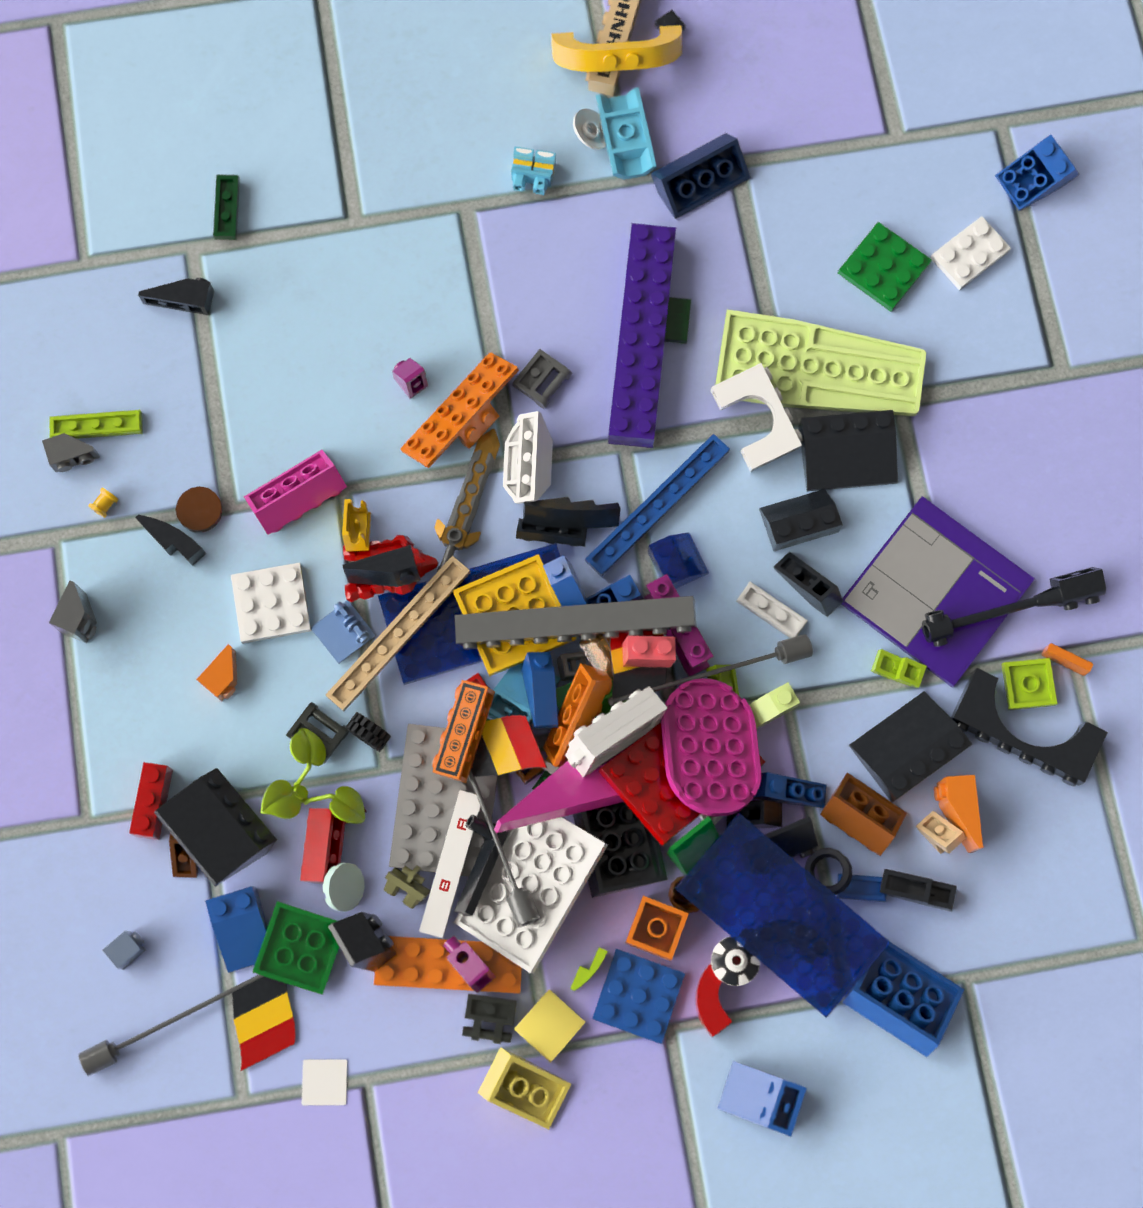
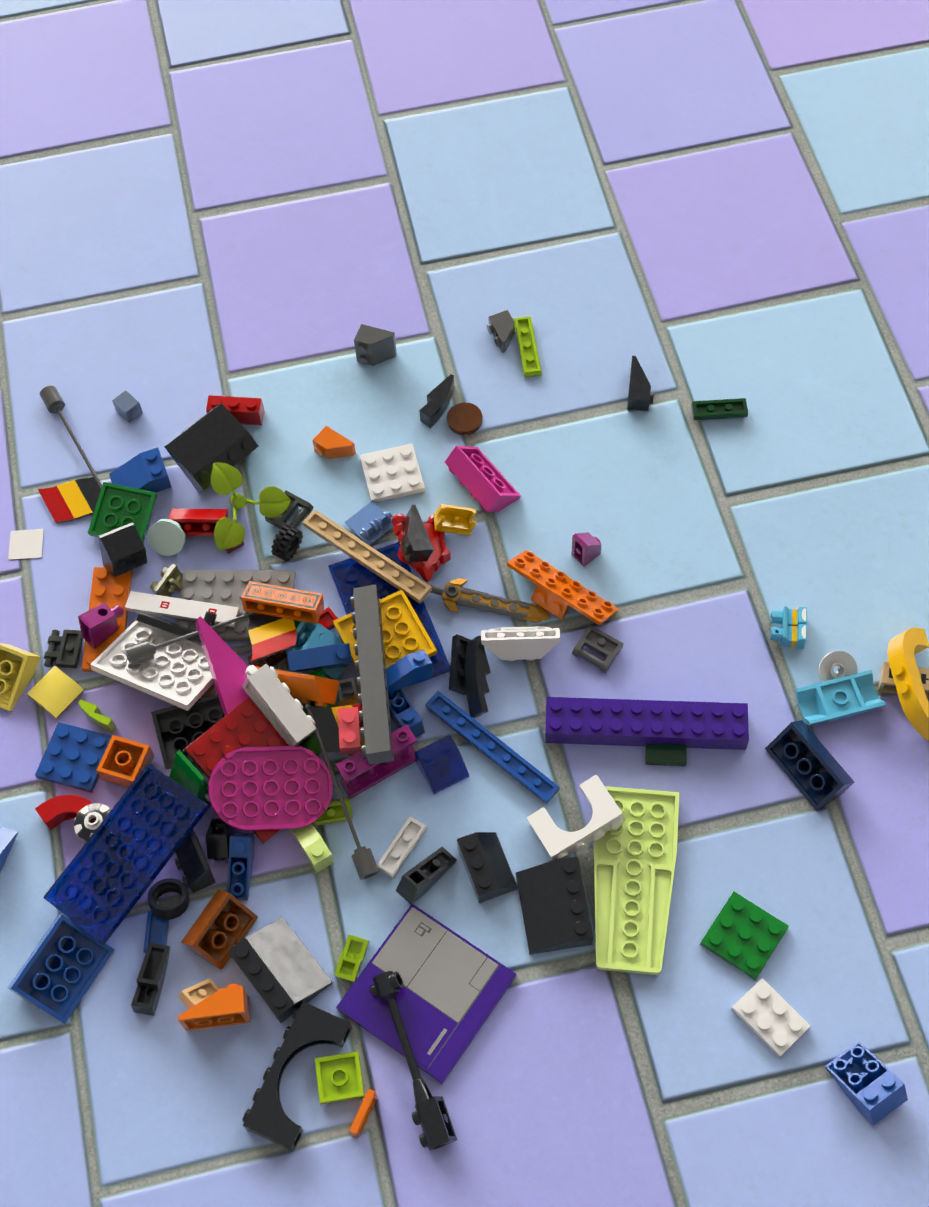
camera: 90 degrees right, 15 degrees down
yellow bush [88,488,119,518] -> none

